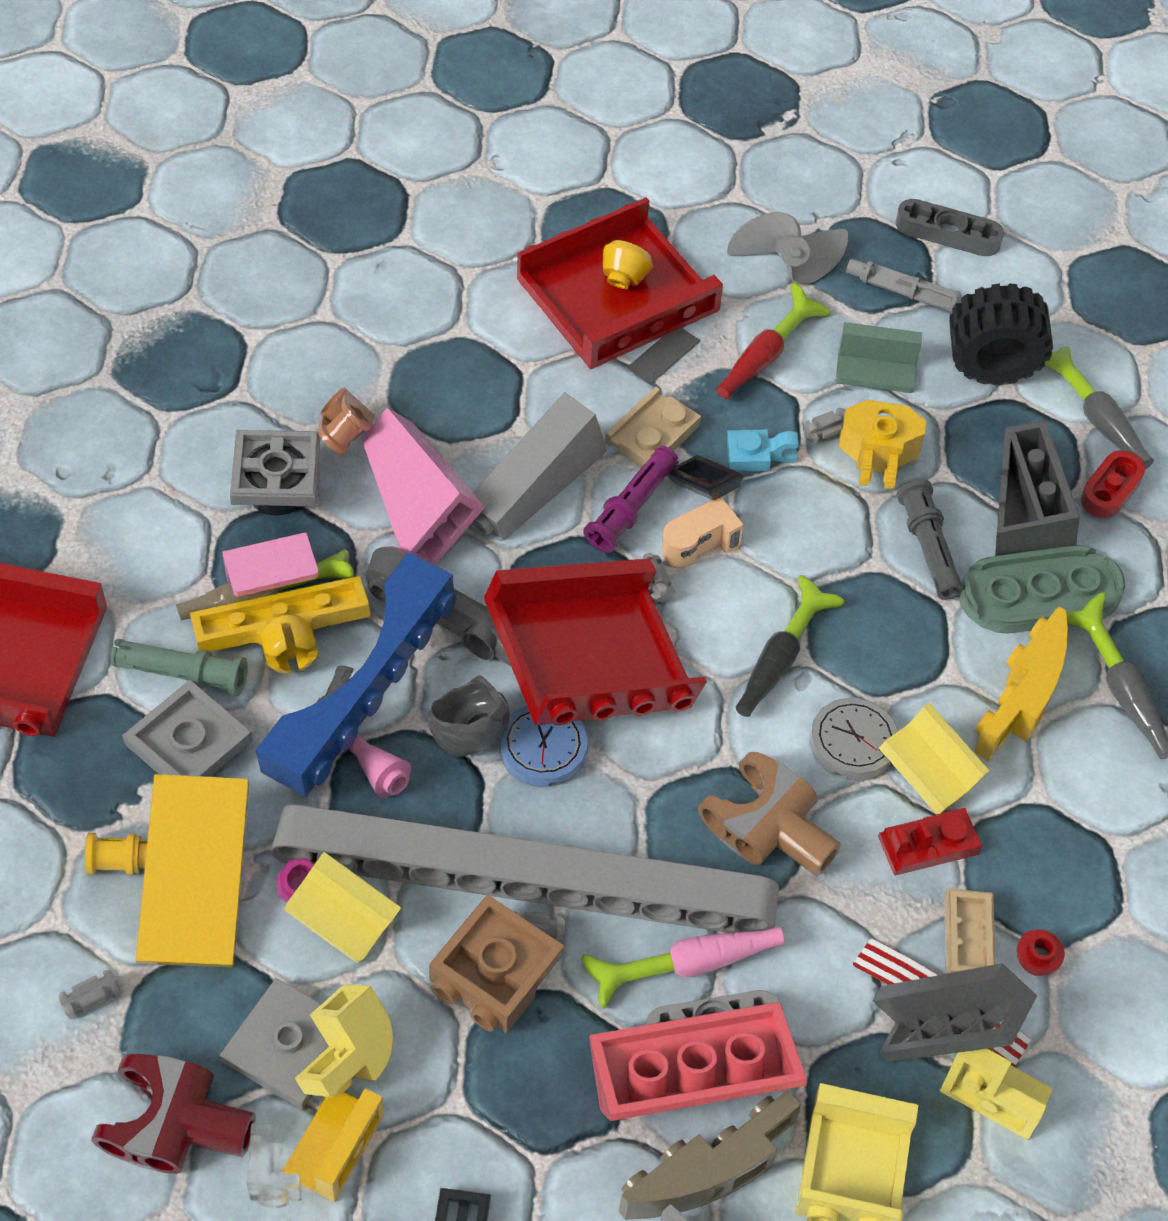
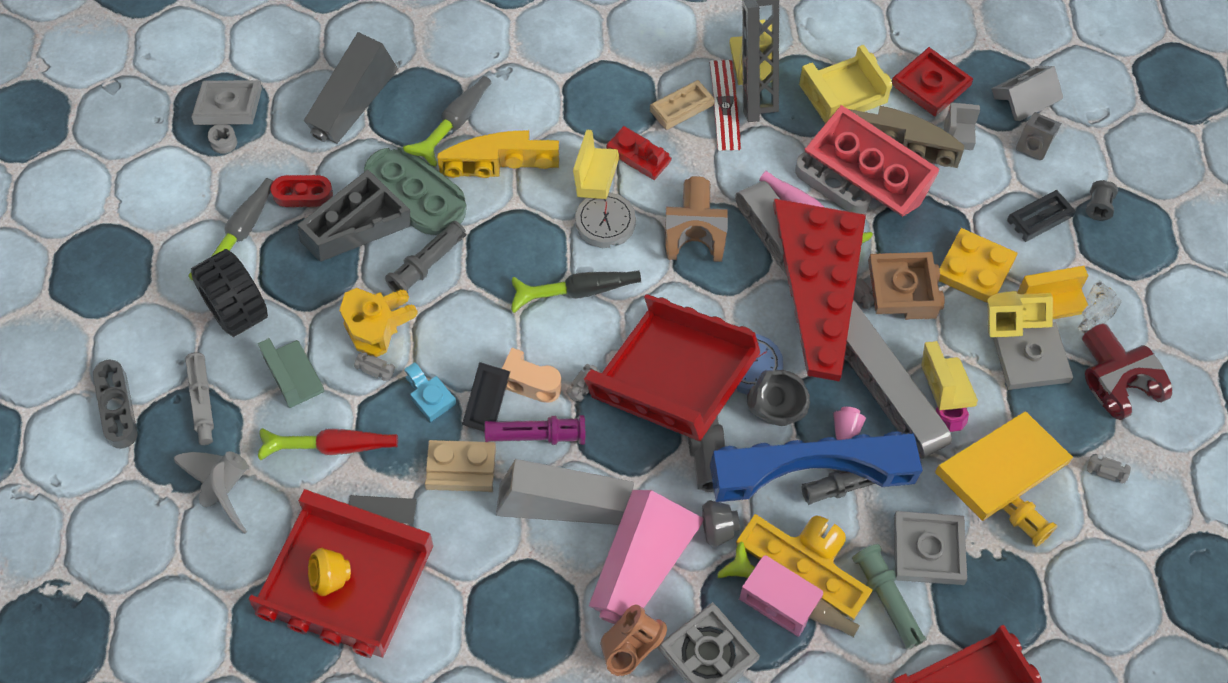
camera: 125 degrees left, 5 degrees up
red plate [1016,929,1065,976] -> none
none -> red wing [773,199,866,382]
none -> yellow plate [939,228,1018,303]

